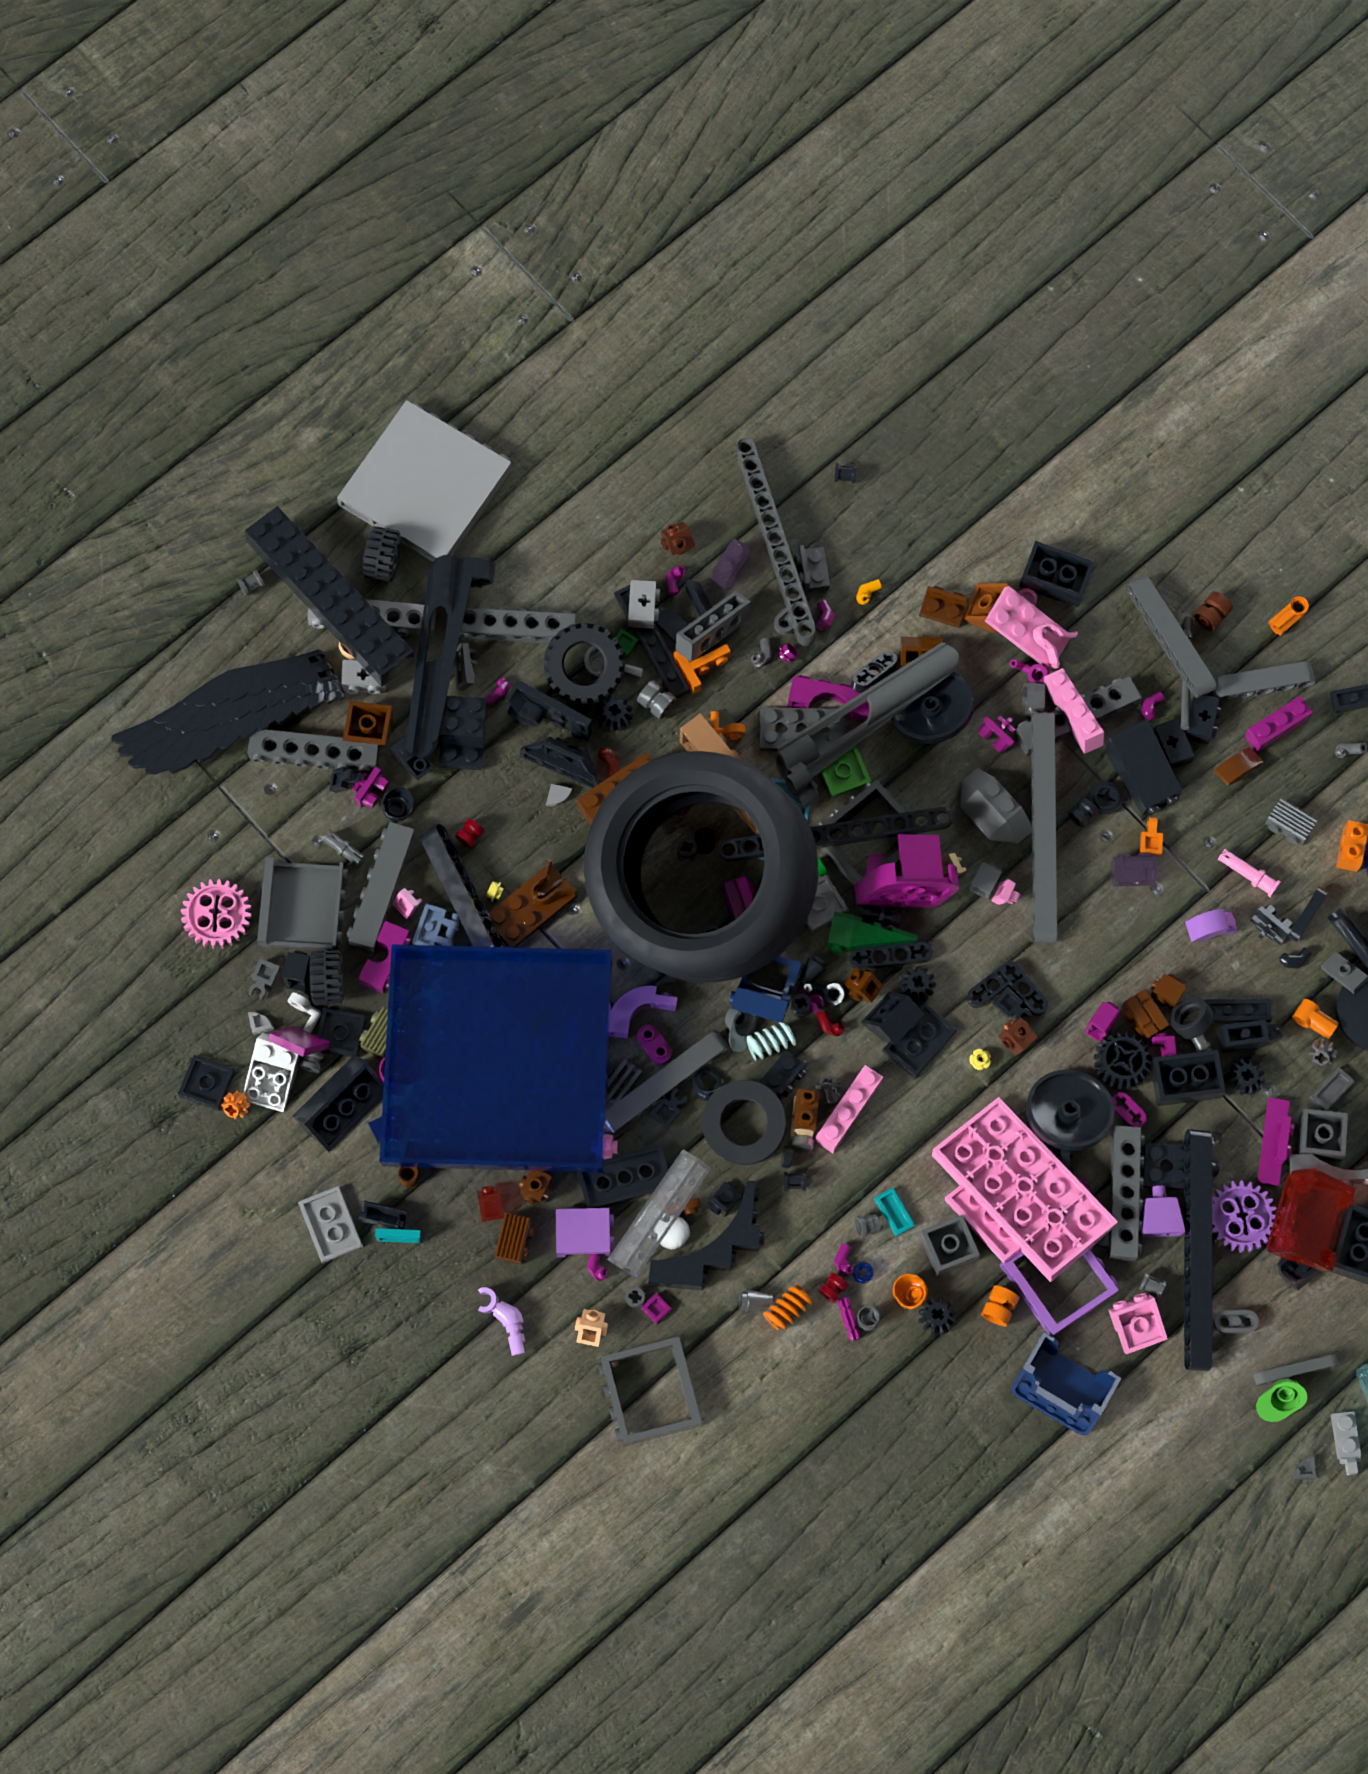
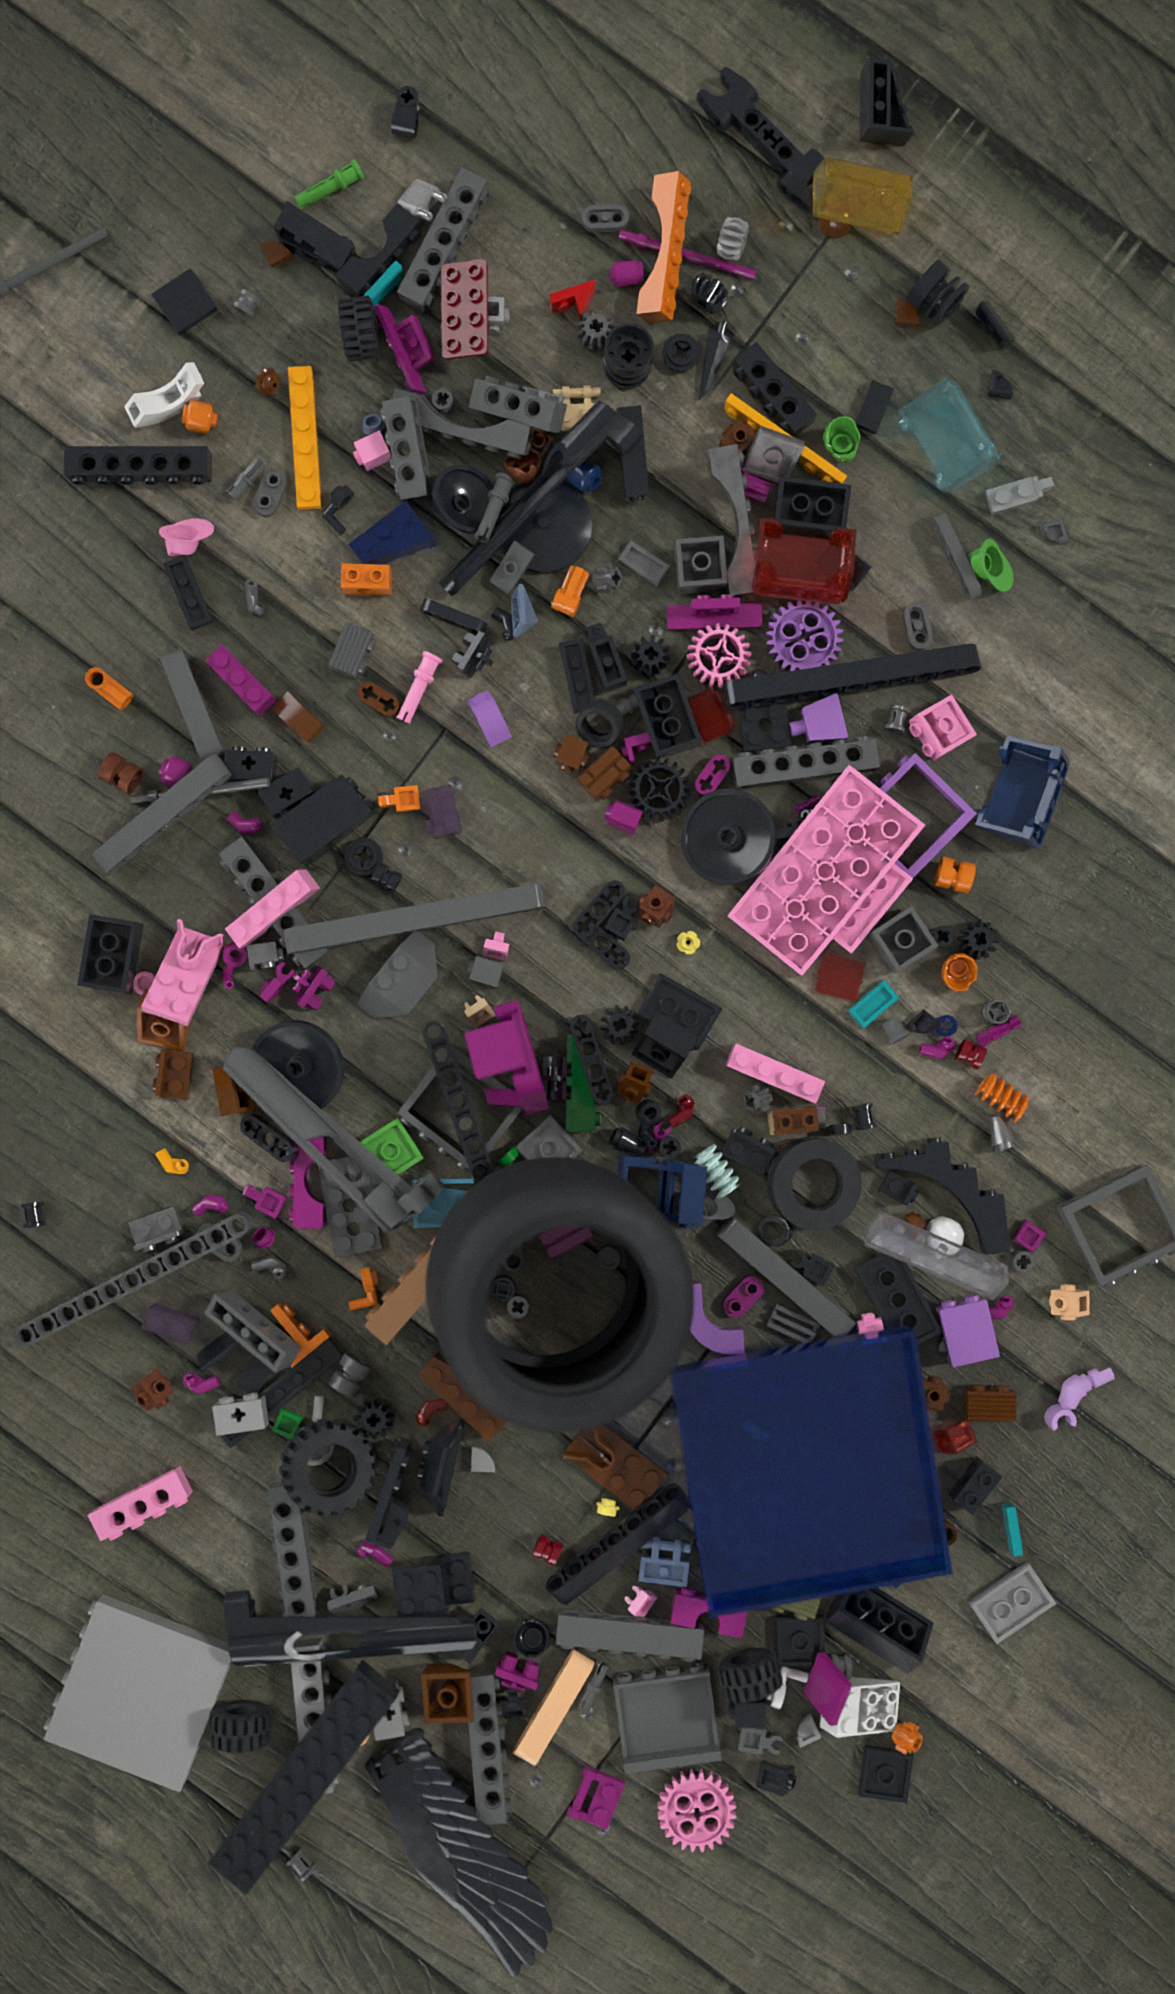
camera: 100 degrees left, 15 degrees up
black hinge [359,1201,407,1230] -> none
none -> bright pink brick [88,1466,193,1541]
none -> magenta head [158,756,193,788]
none -> magenta plate [242,1184,288,1219]
none -> magenta plate [260,962,296,1003]
none -> reddish brown beam [358,682,400,718]
none -> sand blue slope [511,584,538,638]
none -> light nougat beam [513,1649,595,1766]
none -> magenta plate [566,1766,625,1830]
none -> bright pink gear [687,623,751,689]
none -> clear red brick [688,688,735,746]
none -> black bracket [756,1760,797,1797]
none -> clear red piece [815,953,865,1001]
none -> black tile [906,1009,941,1034]
none -> black bush [930,925,954,948]
none -> black brick [948,1456,1002,1515]

